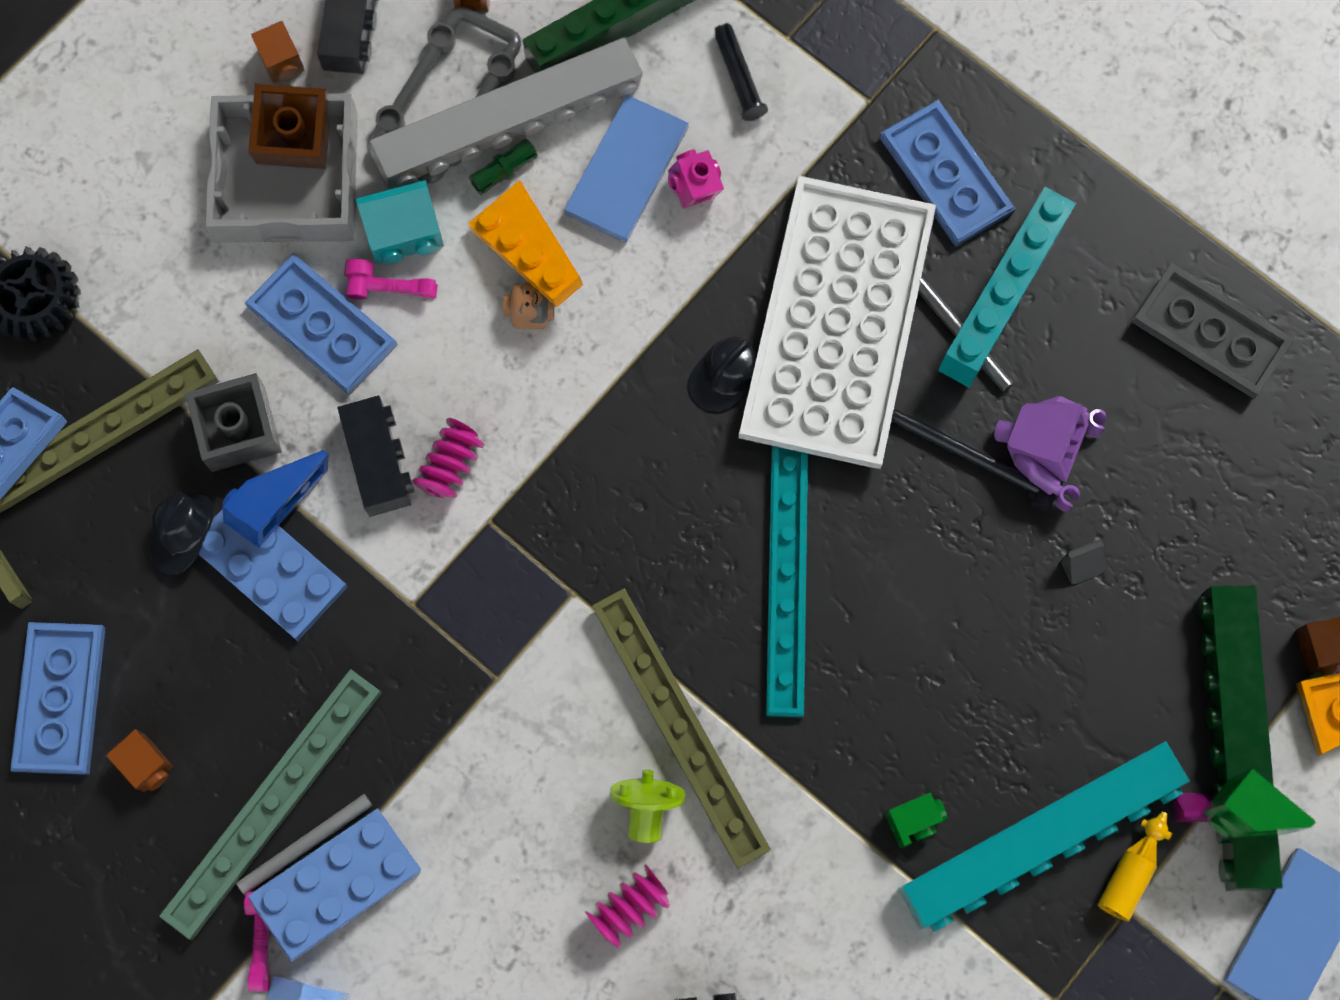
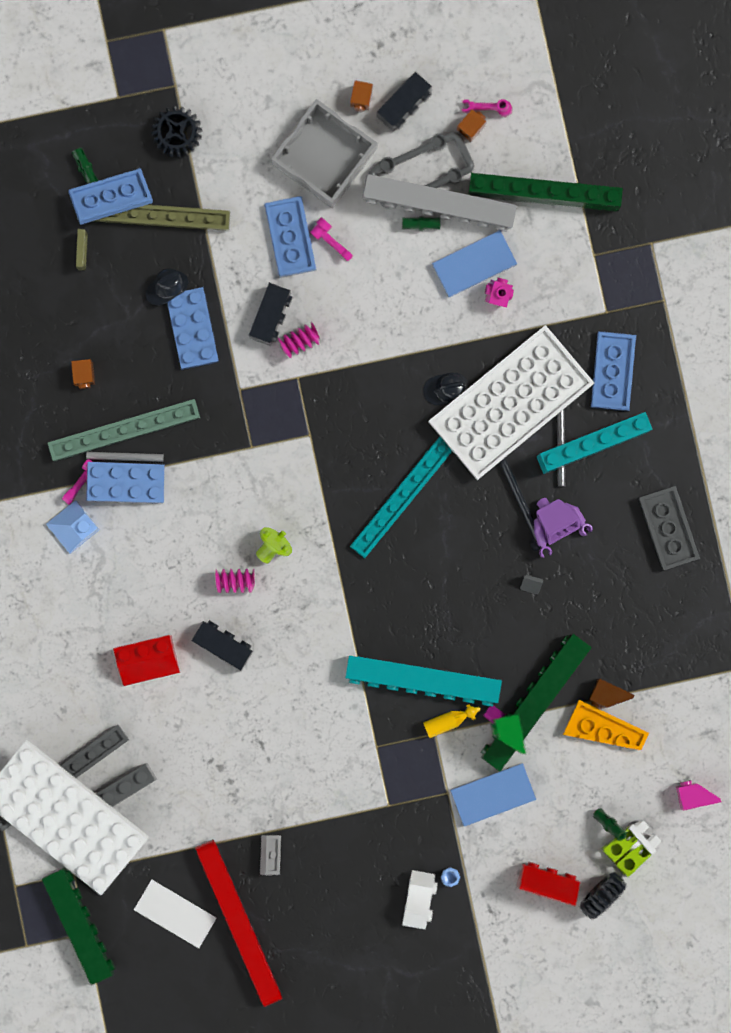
camera: 35 degrees right, 10 degrees up
medium blue tile [10,622,106,775] -> none
dark grey brick [185,373,282,472] -> none
blue slope [222,450,329,548] -> none
reddish brown slope [248,83,329,169] -> none
teal slope [356,180,444,264] -> none
light orange wing [467,180,584,307] -> none
medium nougat head [503,283,555,329] -> none
olive plate [592,588,771,870] -> none
black axle [715,23,768,121] -> none
green brick [885,793,948,849] -> none

